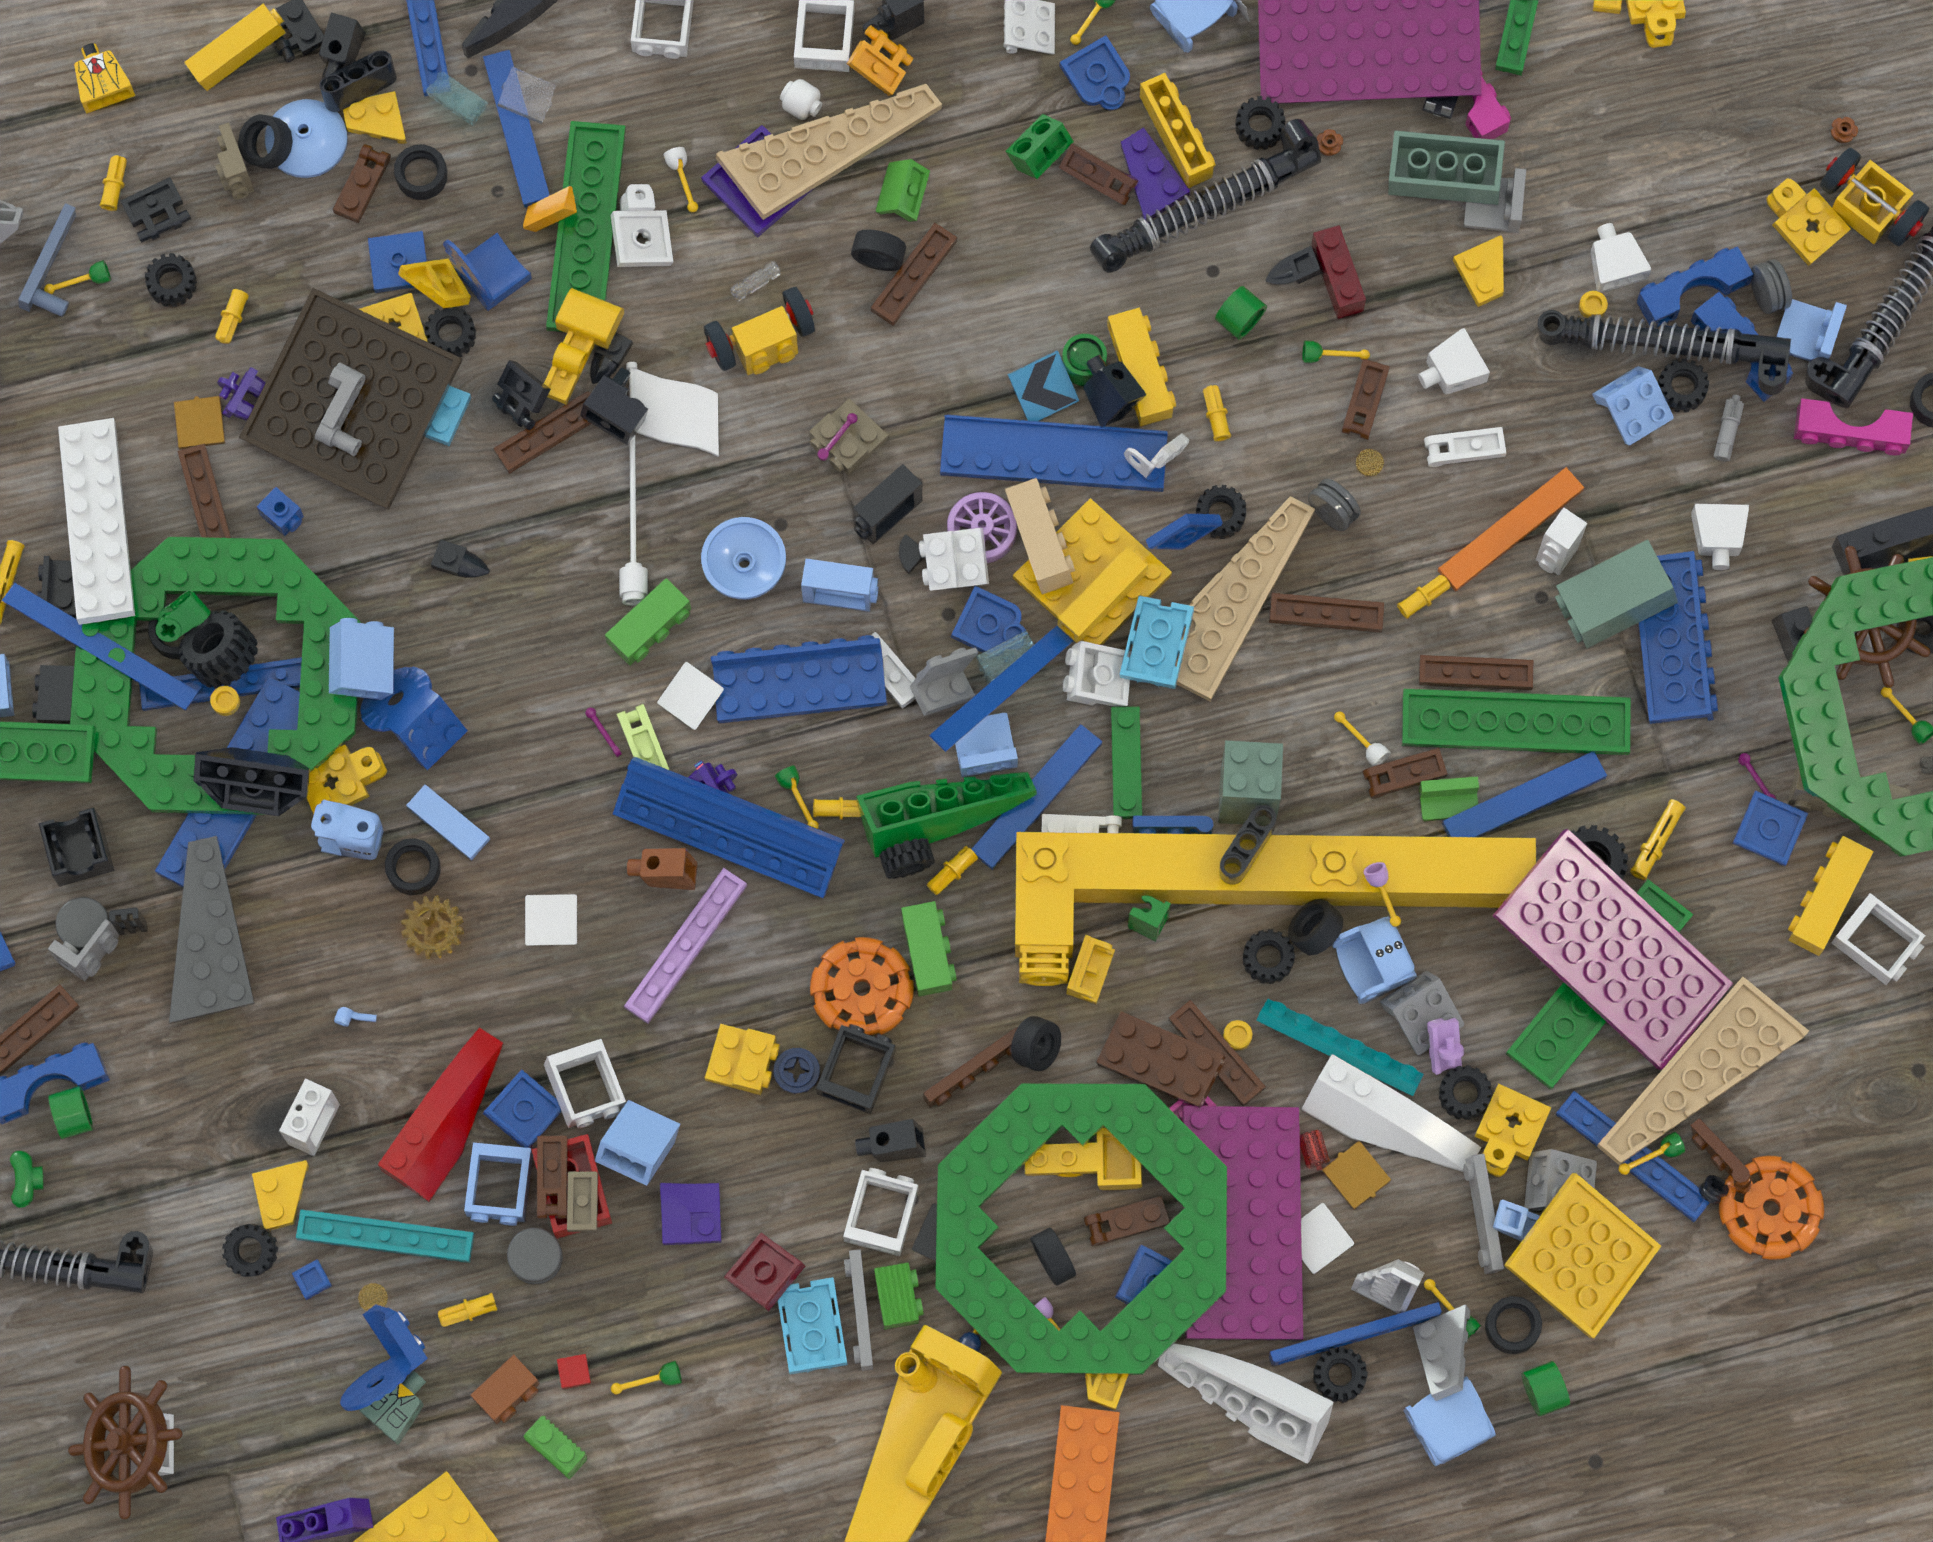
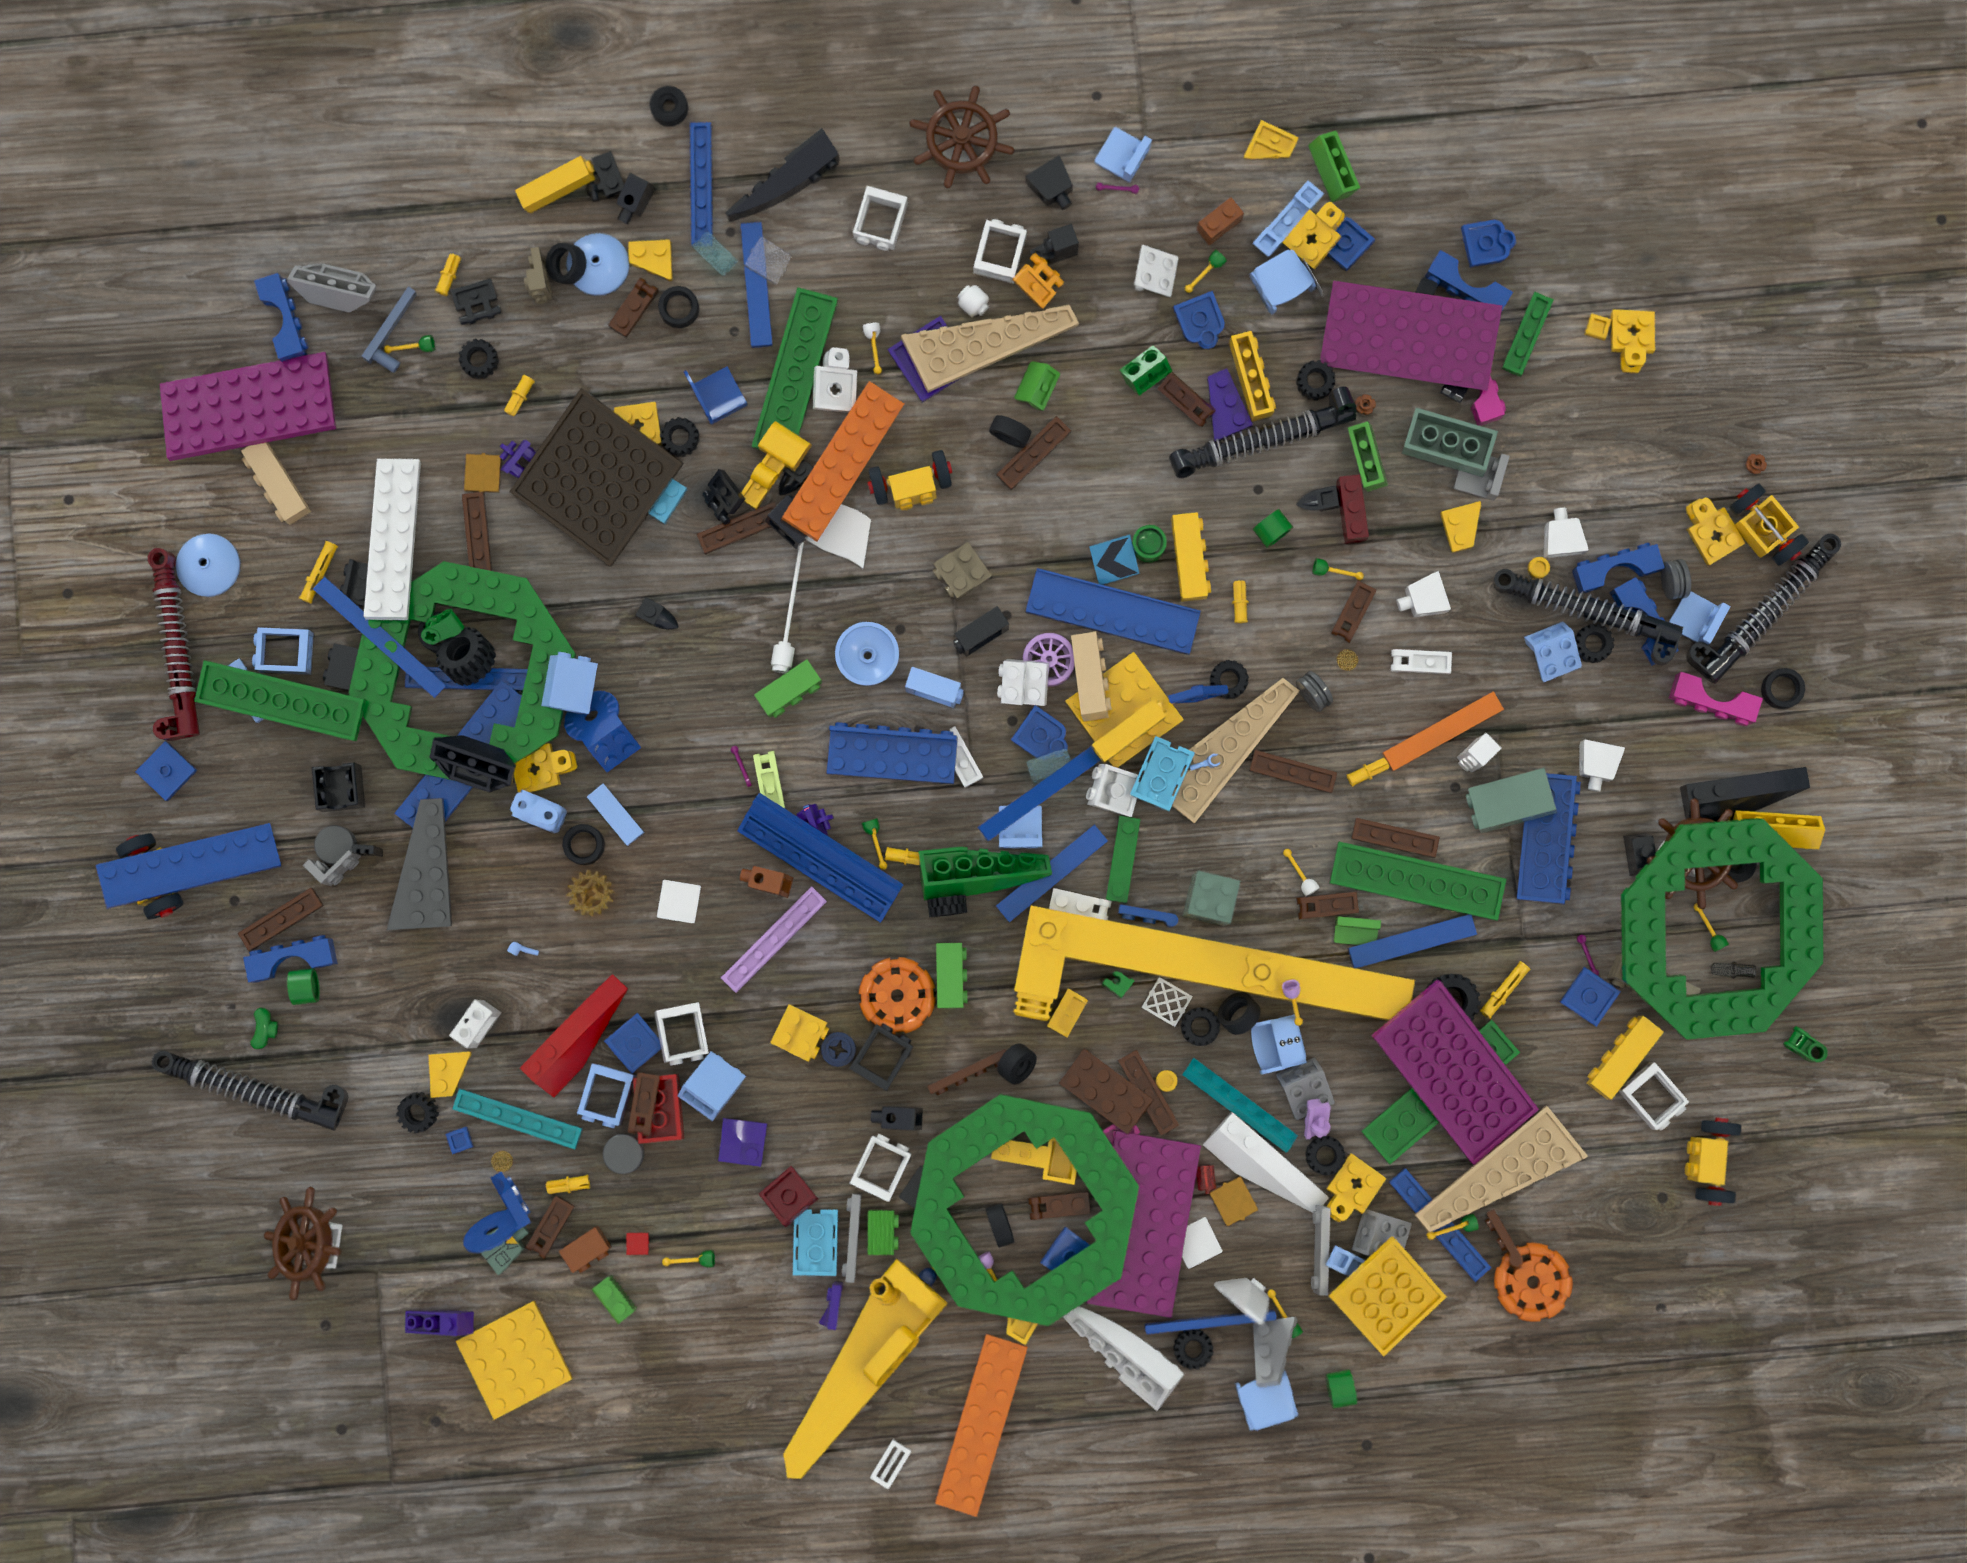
camera: 10 degrees right, 10 degrees up
yellow torso [74,43,135,114] -> none
yellow tile [210,686,240,716] -> none
blue brick [257,487,304,537] -> none
light grey beam [315,362,366,456] -> none
black beam [319,50,397,112] -> none
blue plate [368,231,427,293] -> none
yellow wing [398,259,471,308] -> none
light orange slope [523,186,577,232] -> none
dark tan plate [567,1172,598,1232] -> none
white sticker [657,662,724,730] -> none
clear axle [730,261,781,301] -> none
magenta hinge [818,413,858,461] -> none
black tile [899,534,924,574] -> none
light grey bracket [910,647,978,716] -> none
yellow axle [927,846,978,895] -> none
black torso [1084,355,1146,428] -> none
white piece [1124,433,1189,478] -> none
black beam [1219,805,1276,885] -> none
black tyre [1485,1296,1542,1354] -> none
black bush [1699,1175,1729,1204] -> none
light grey piece [1714,395,1744,462] -> none
none -> reddish brown plate [526,1195,575,1259]
none -> orange plate [781,381,904,542]
none -> dark purple plate [819,1281,843,1330]
none -> white window [1141,977,1193,1027]
none -> light blue hand [1190,754,1220,771]
none -> bright green brick [1348,421,1388,492]

